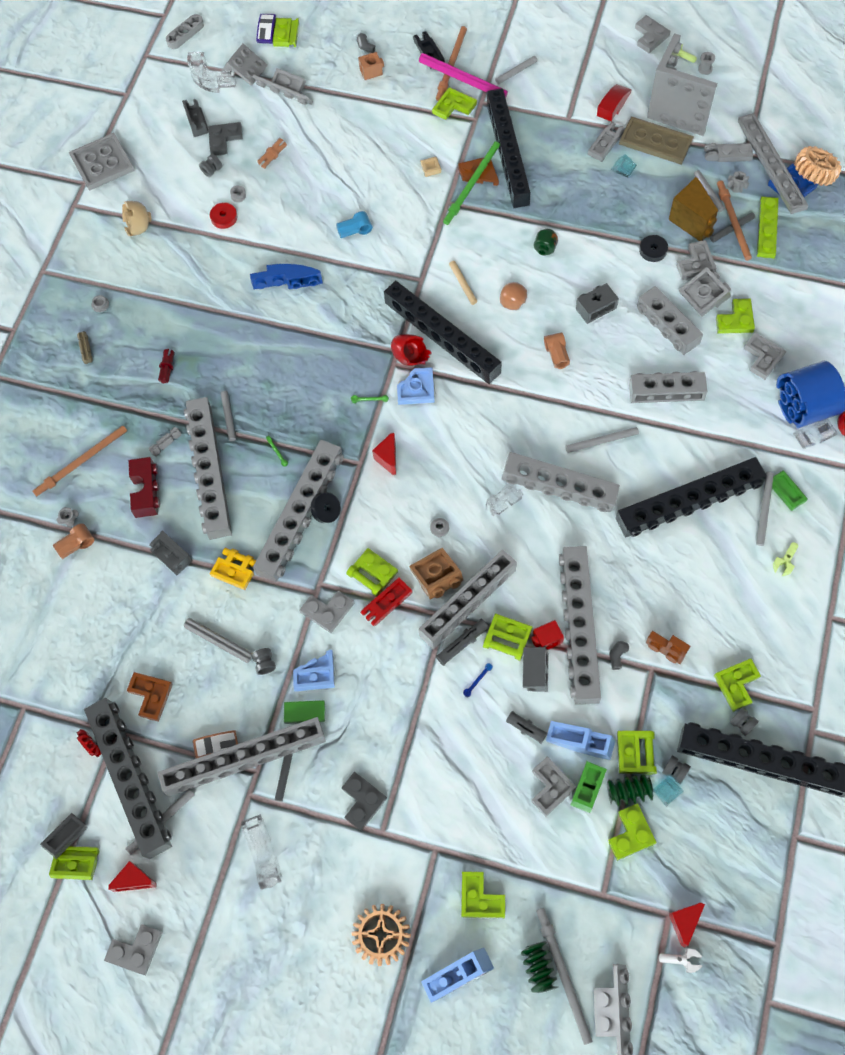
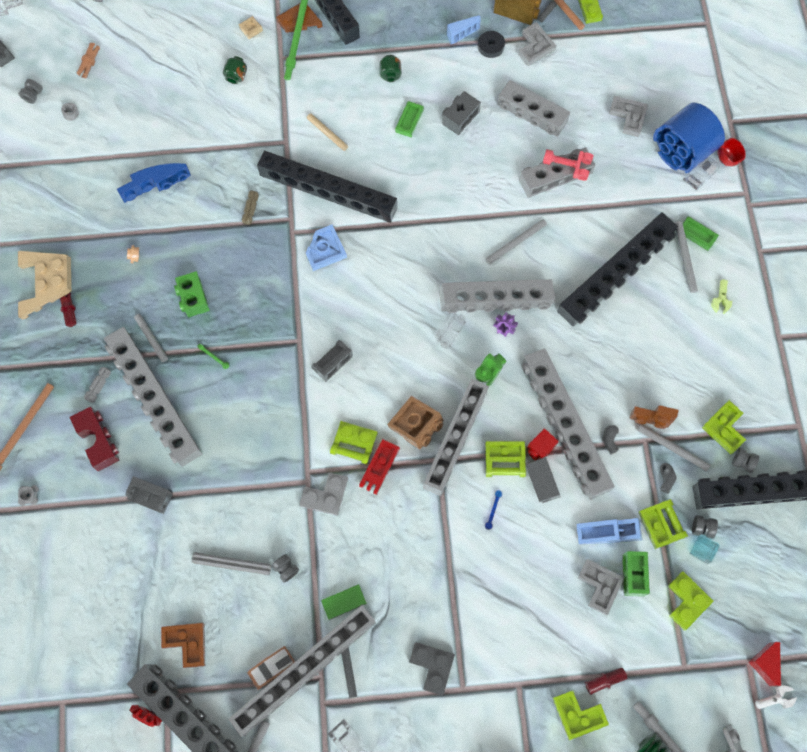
camera: 25 degrees left, 5 degrees up
nougat piece [53,524,94,559] -> none
dark grey plate [208,122,243,155] -> none
red piece [210,203,238,229] -> none
yellow plate [210,547,256,590] -> none
light grey brick [253,440,344,583] -> none
light blue wing [293,650,335,692] -> none
black piece [310,492,341,523] -> none
dark azure piece [336,211,373,238] -> none
bright green hinge [351,395,389,403] -> none
red slope [372,433,396,475] -> none
red helmet [391,334,432,366] -> none
light grey plate [430,518,449,537] -> none
dark grey pin [436,619,489,666] -> none
nougat hair [500,282,527,310] -> none
dark grey pin [506,711,548,744] -> none
nougat piece [544,332,570,369] -> none
dark green piece [607,774,653,806] -> none
light grey plate [679,267,731,317] -> none
lime plate [716,298,755,334] -> none
none -> tan wing [18,251,72,320]
none -> light nougat plate [127,245,139,263]
none -> bright green brick [174,271,210,318]
none -> dark green head [223,56,247,84]
none -> dark tan axle [242,190,259,225]
none -> dark grey hinge [311,340,353,382]
none -> bright green tile [395,101,424,138]
none -> light blue slope [447,15,481,45]
none -> bright green hips [475,353,507,386]
none -> medium lavender gear [493,312,518,337]
none -> coral bar [543,149,594,181]
none -> dark red axle [585,668,628,695]
none -> light grey bar [637,424,710,472]
none -> dark grey arm [660,463,677,494]

